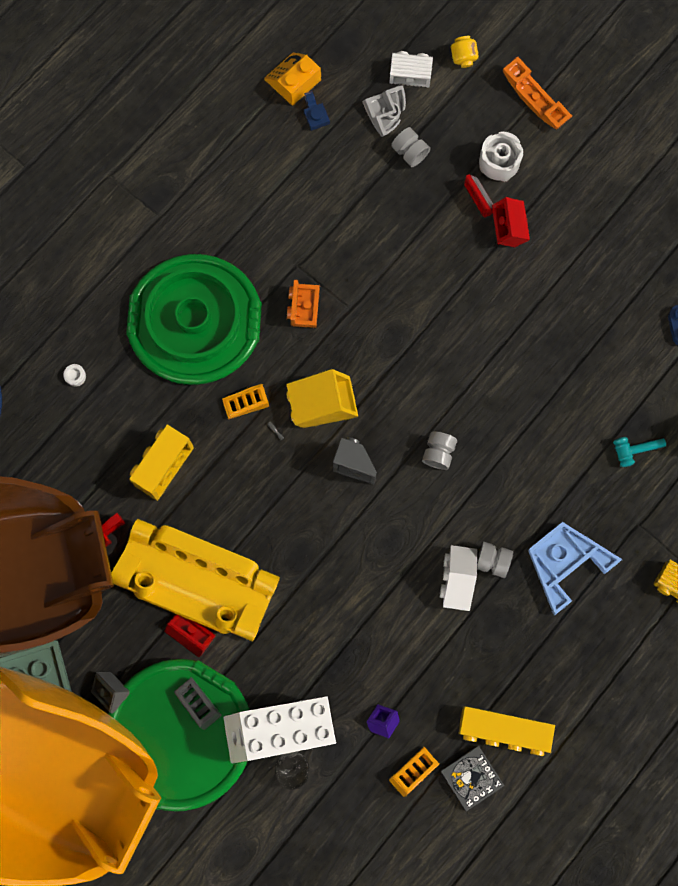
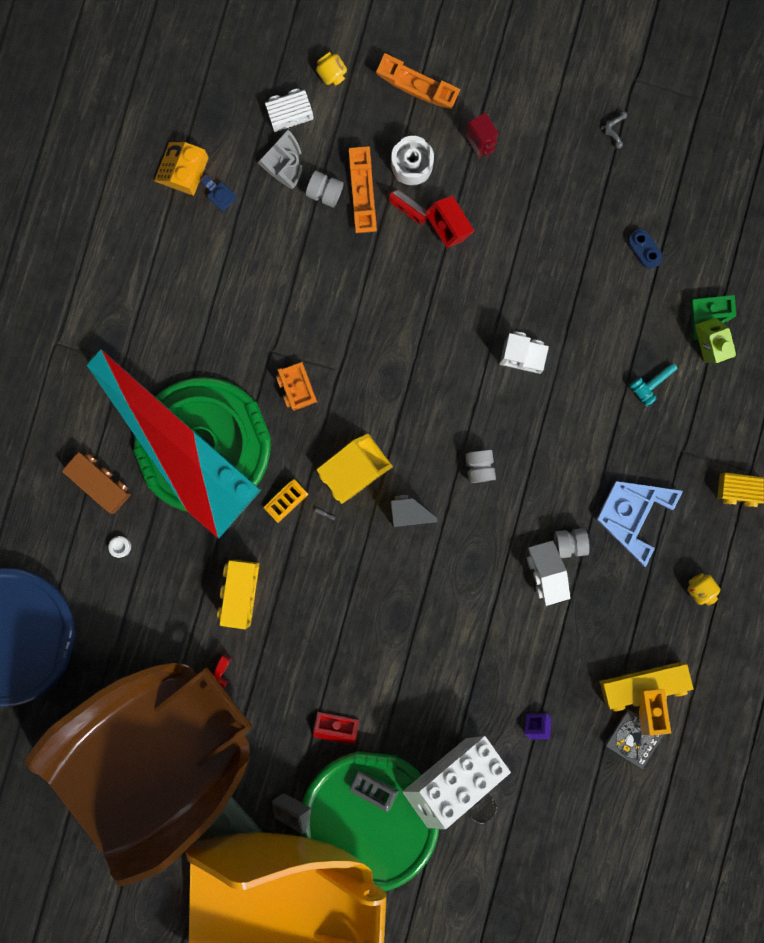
camera: 25 degrees left, 10 degrees up
yellow panel [111,519,280,642] -> none
light orange slope [389,747,439,797] -> none
none -> dark orange brick [62,452,131,514]
none -> wedge [87,350,261,539]
none -> orange slope [349,146,377,233]
none -> dark red brick [465,113,499,157]
none -> white brick [500,332,549,374]
none -> light orange slope [639,689,671,736]
none -> yellow head [687,573,720,606]

